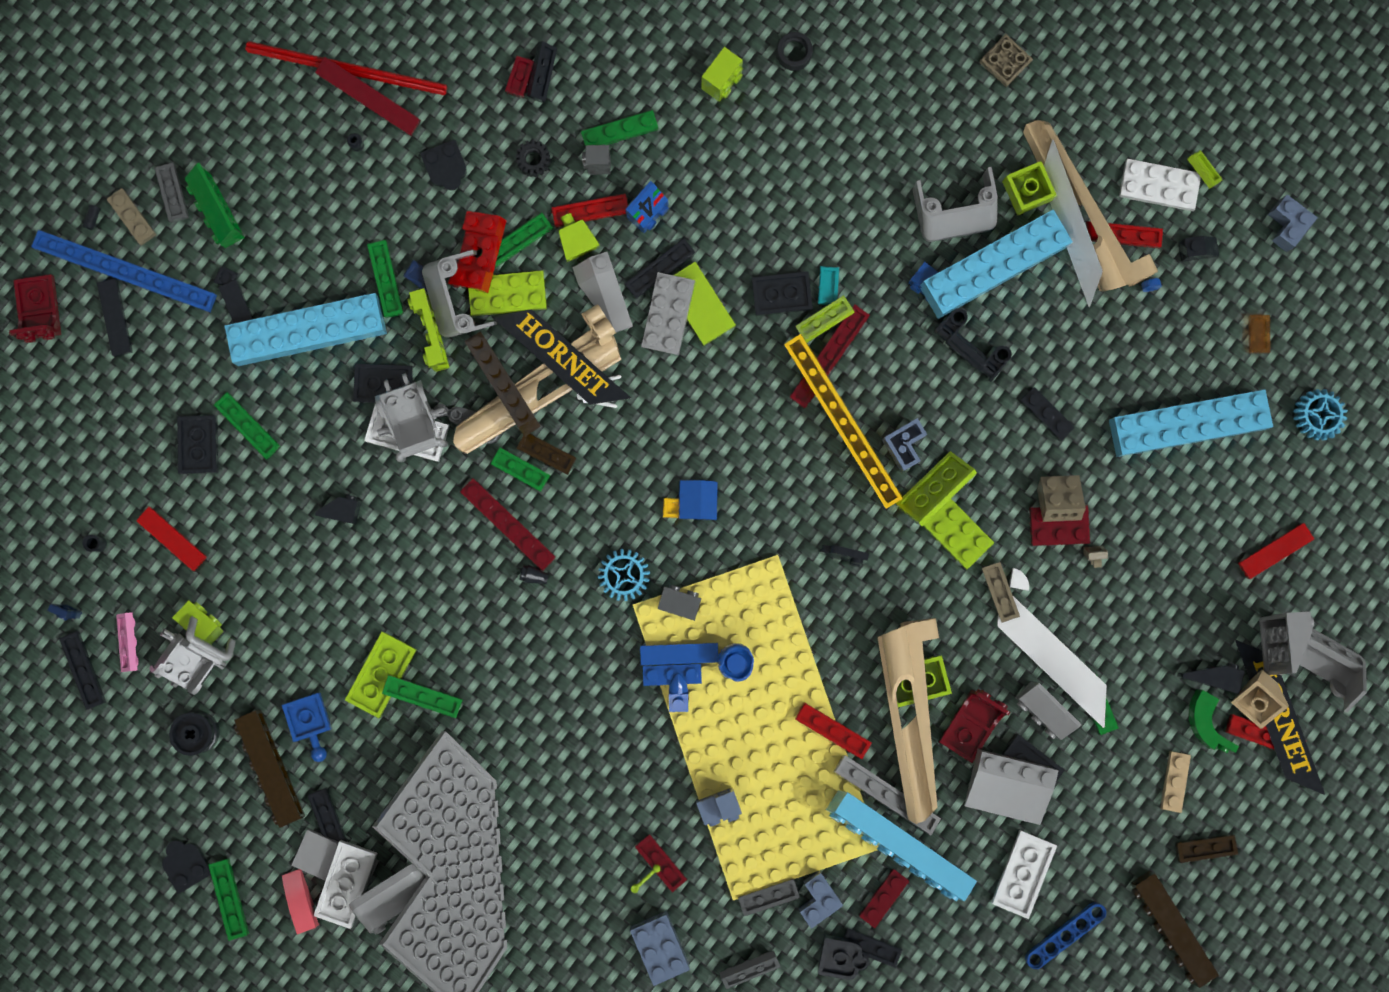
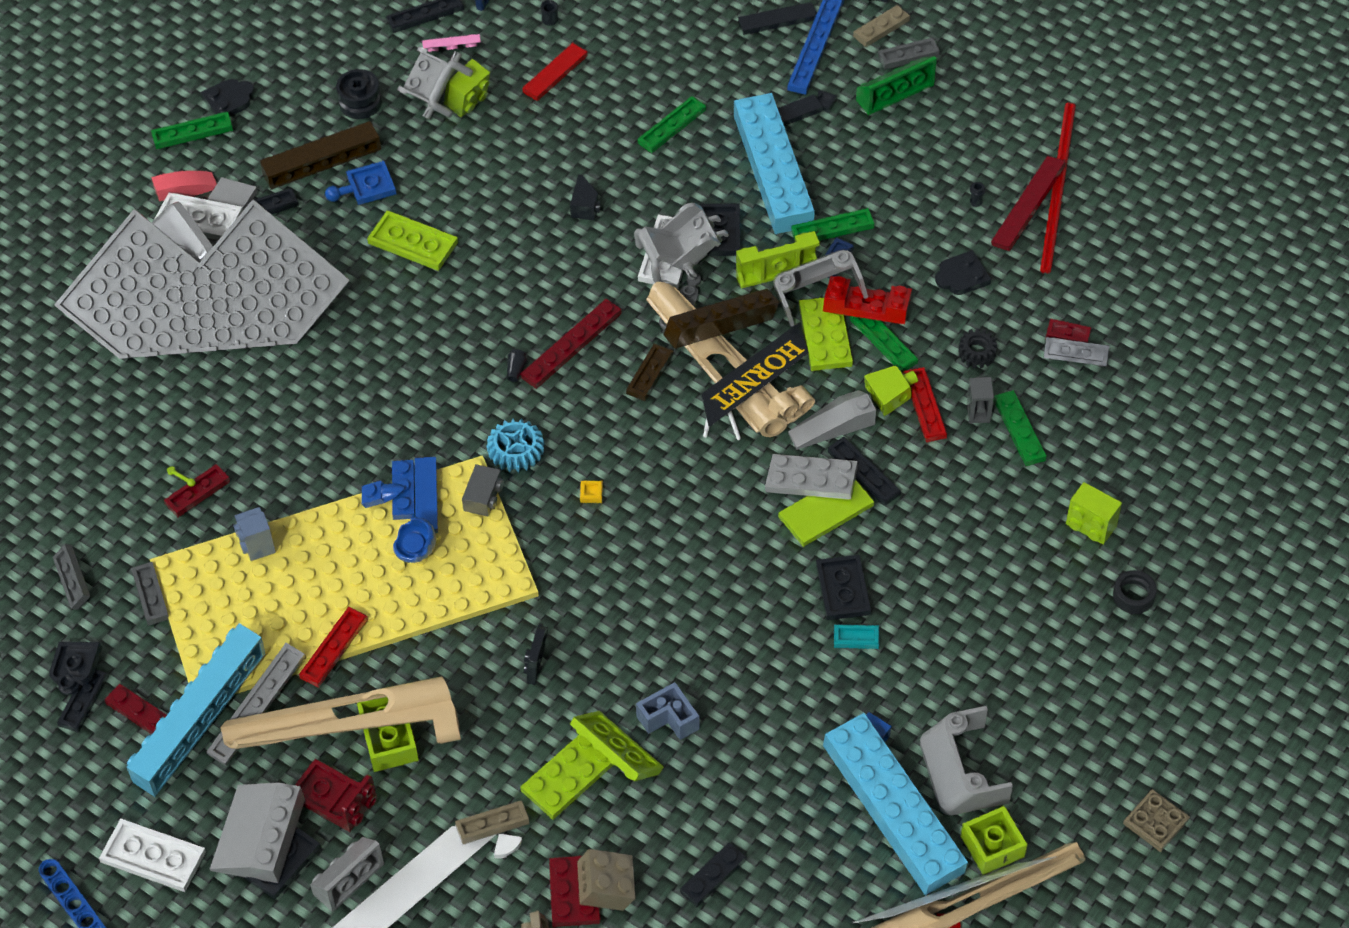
camera: 90 degrees right, 30 degrees down
black plate [177,415,219,474] -> none
green plate [382,675,463,718] -> none
green plate [491,448,551,492] -> none
blue slope [626,181,669,233] -> none
sand blue brick [630,911,690,986] -> none
blue slope [679,480,717,520] -> none
yellow brick [784,334,903,509] -> none
dark red plate [789,304,870,409] -> none
lime plate [796,295,855,343] -> none
sand blue brick [799,871,843,929] -> none
black piece [933,308,1012,382] -> none

